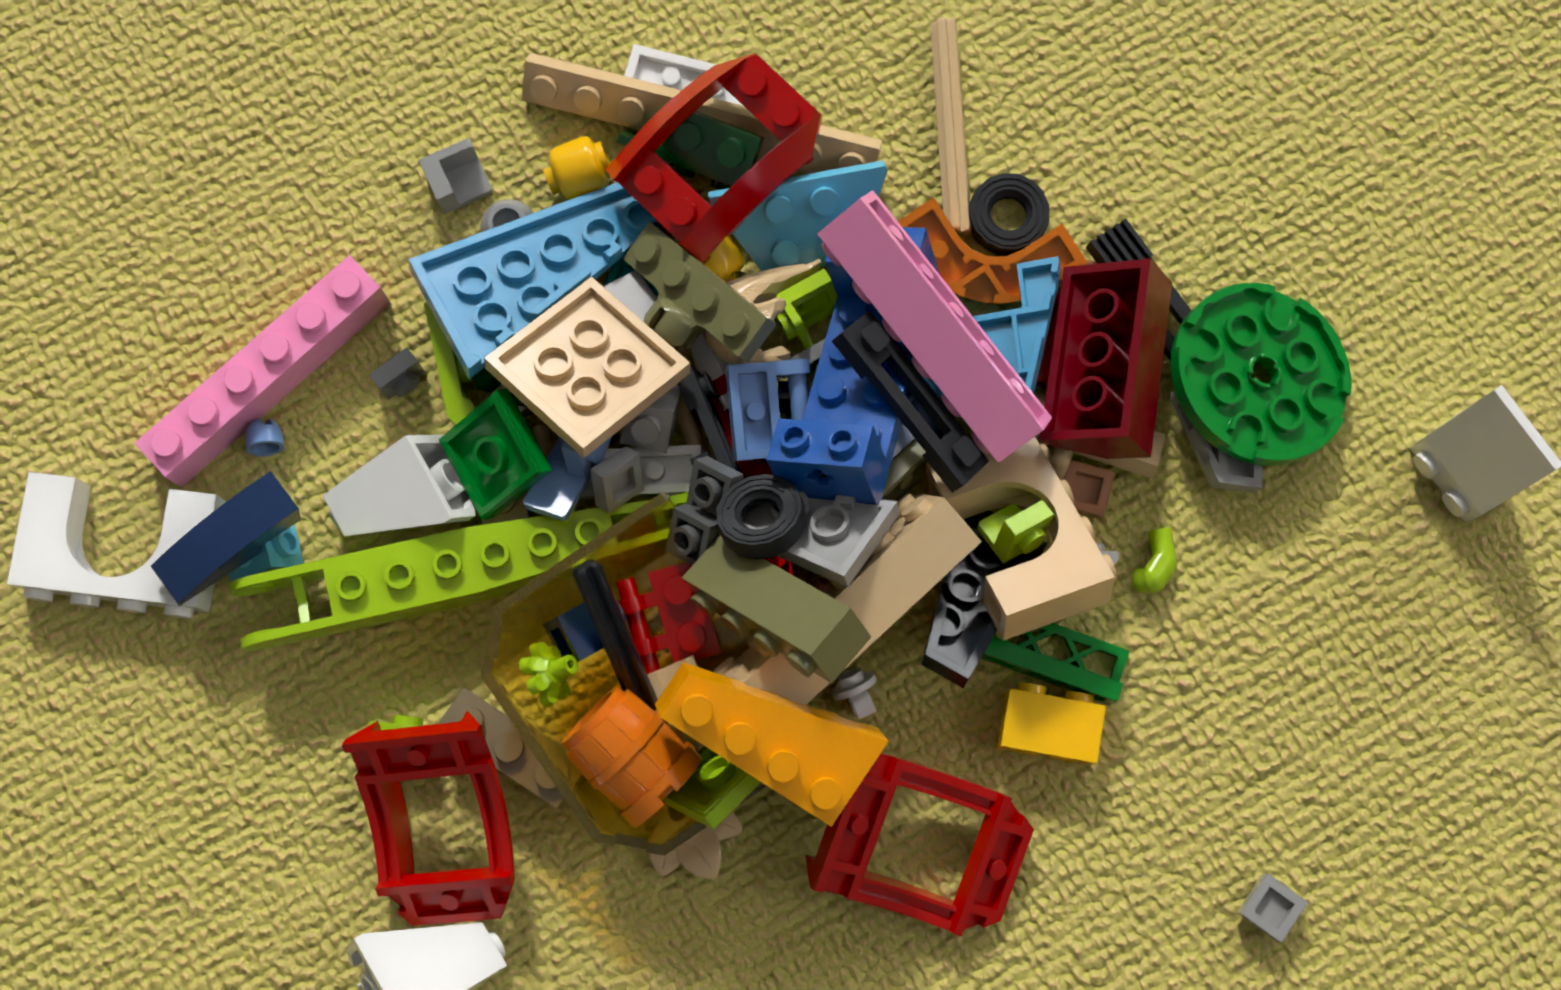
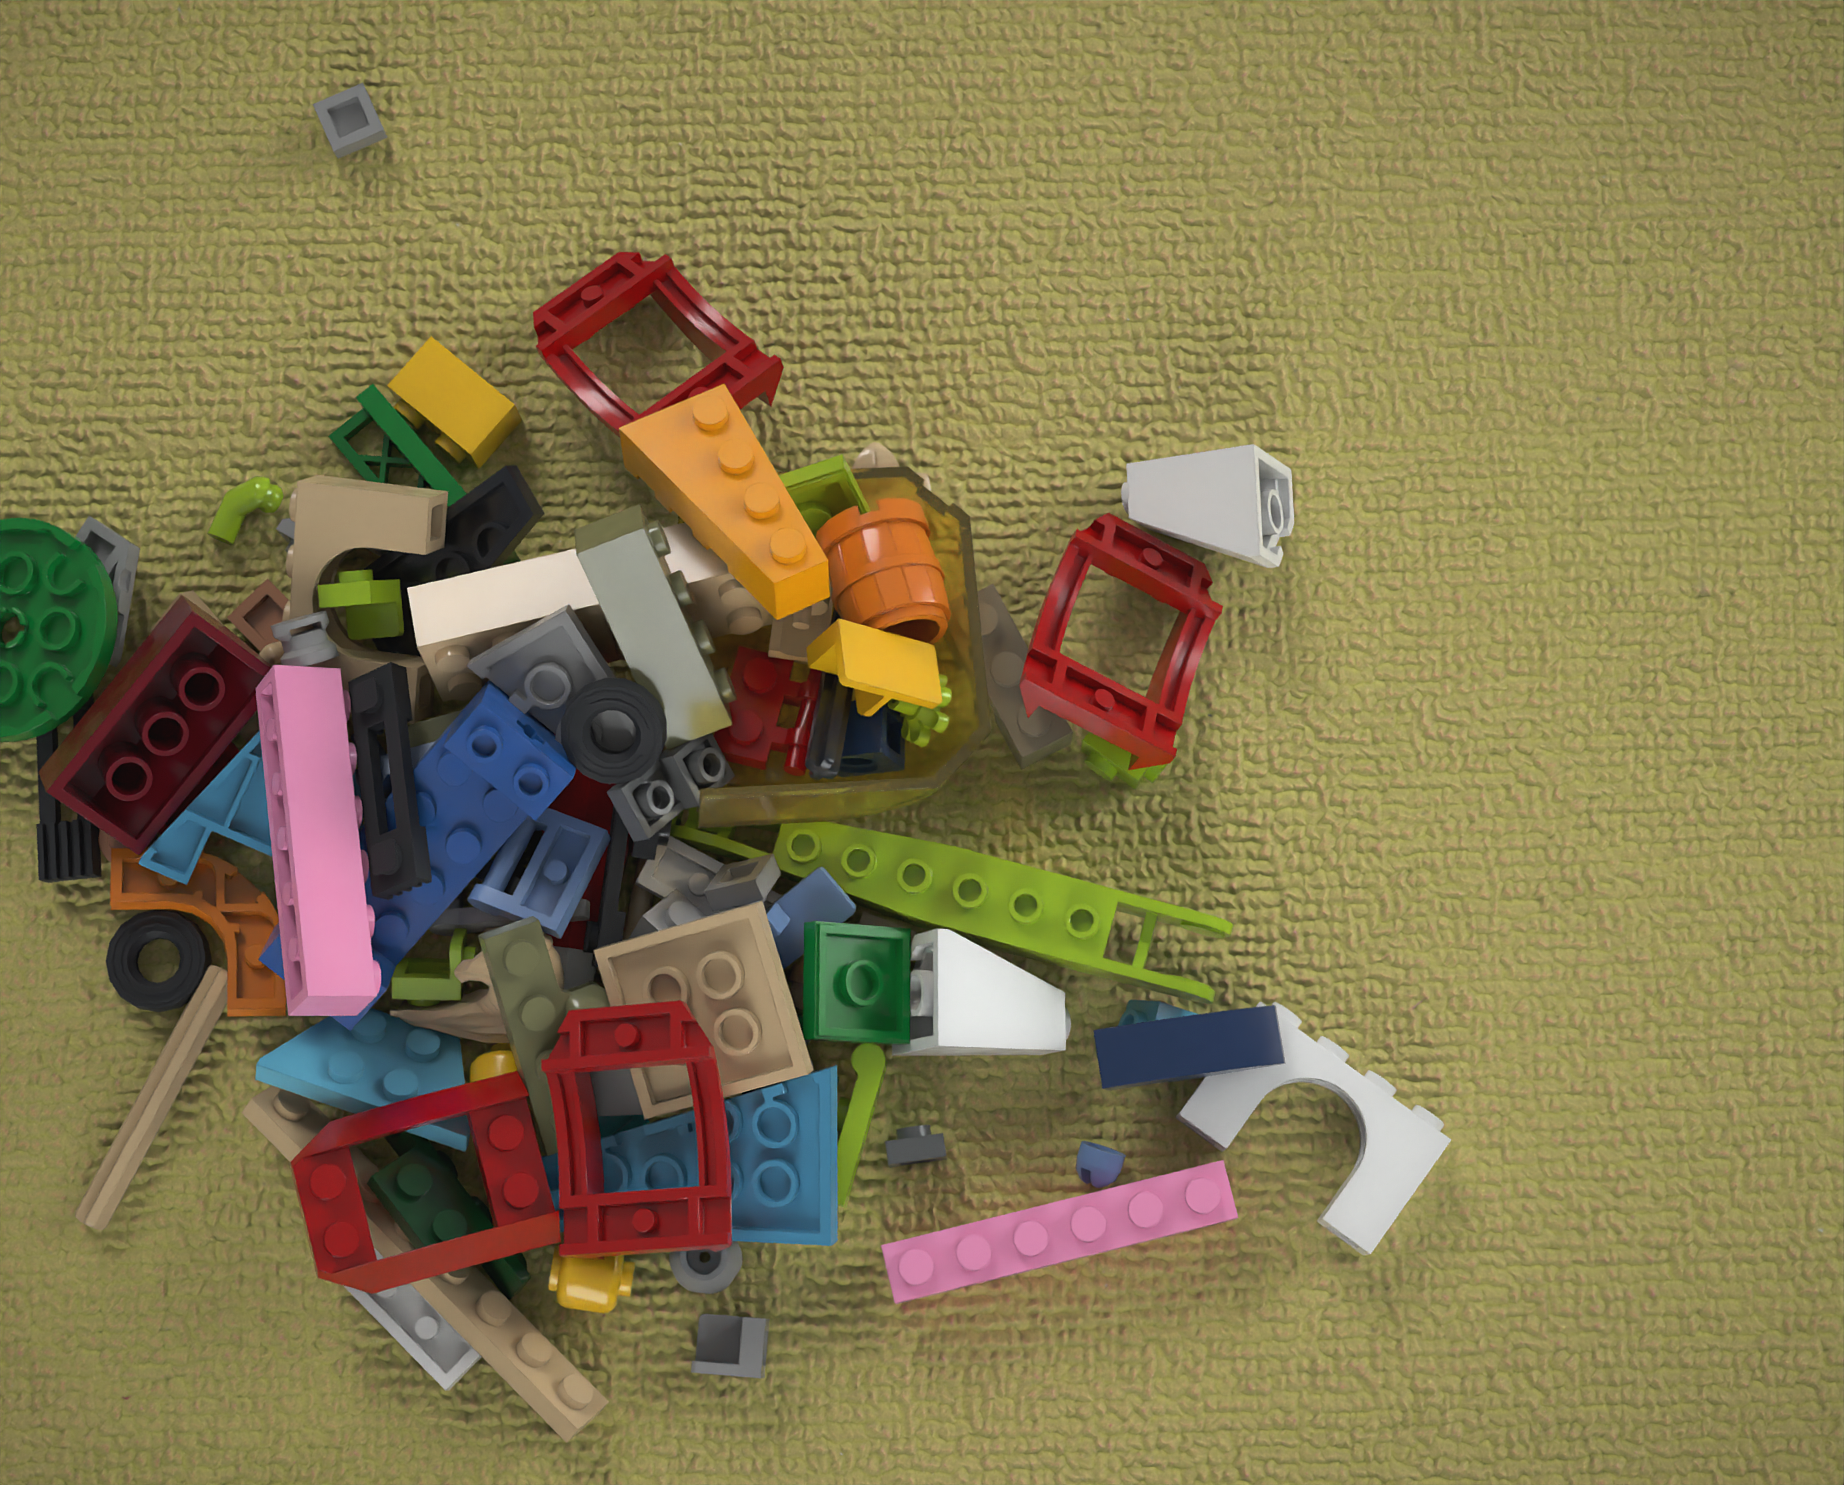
camera: 145 degrees left, 0 degrees up
none -> light grey wheel [271,611,339,666]
none -> red wedge [541,1000,732,1260]
none -> yellow panel [806,618,942,717]

